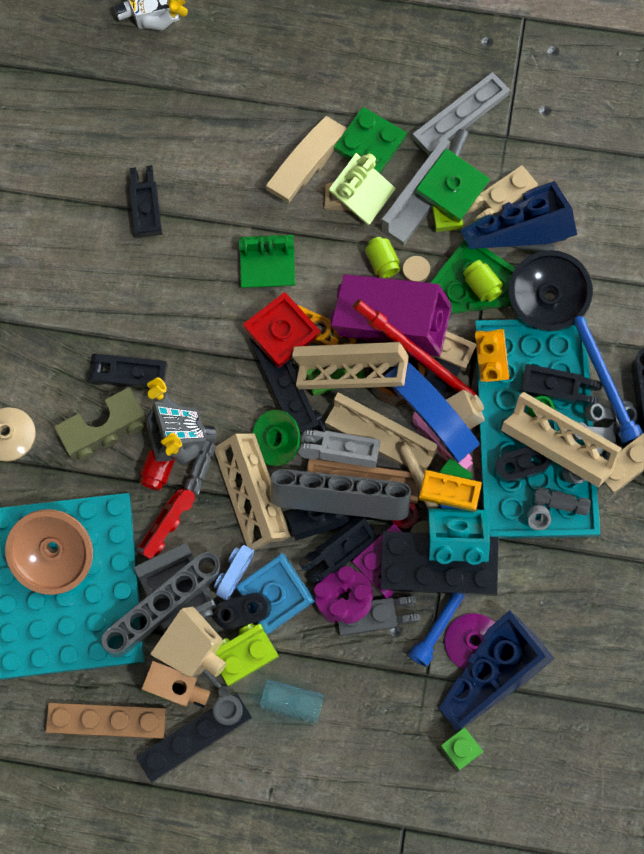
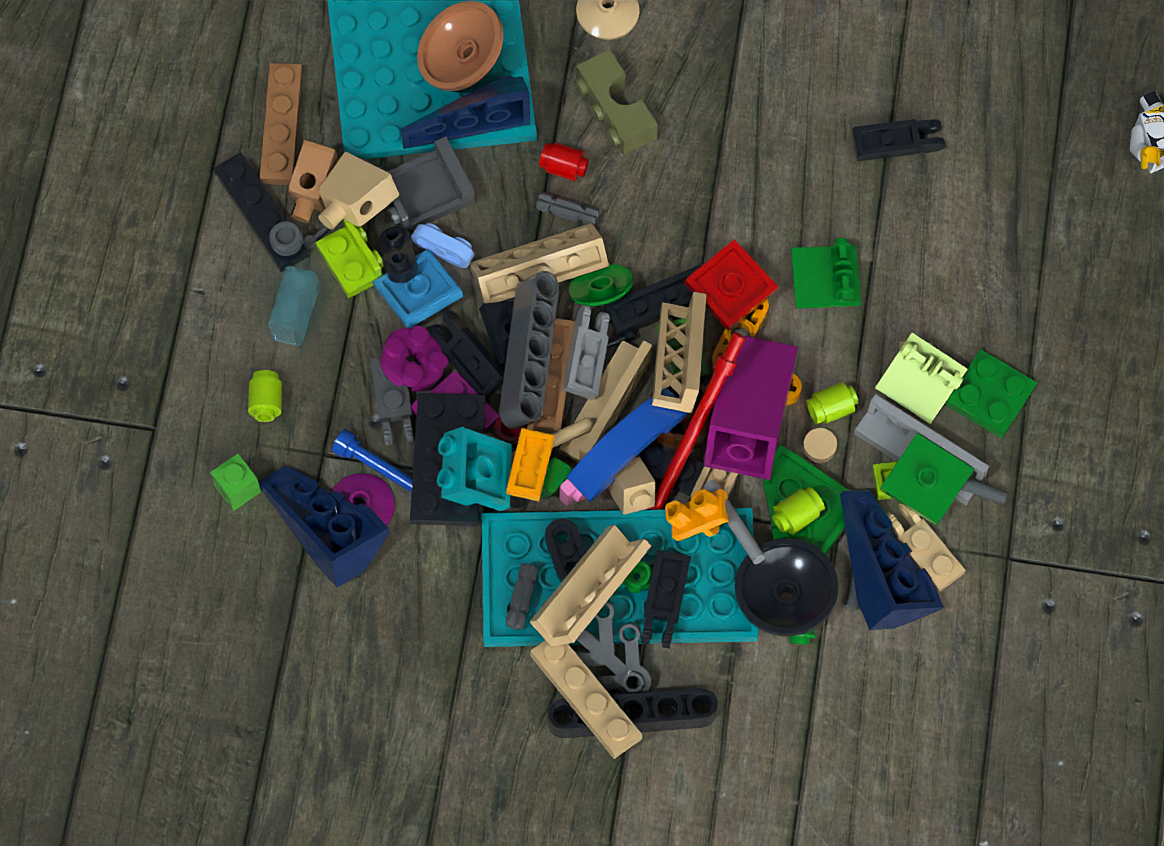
camera: 85 degrees right, 5 degrees down
black plate [87,354,168,389] -> none
dark grey beam [102,552,220,658] -> none
red hinge [136,489,196,559] -> none
torso [145,377,216,465] -> none
tan slope [266,116,347,203] -> none
light grey plate [412,72,510,156] -> none
light grey hinge [527,505,551,530] -> none
blue piece [574,316,643,444] -> none
none -> lime brick [248,370,282,422]
none -> dark blue wedge [401,76,530,149]
none -> light grey bar [704,480,765,564]

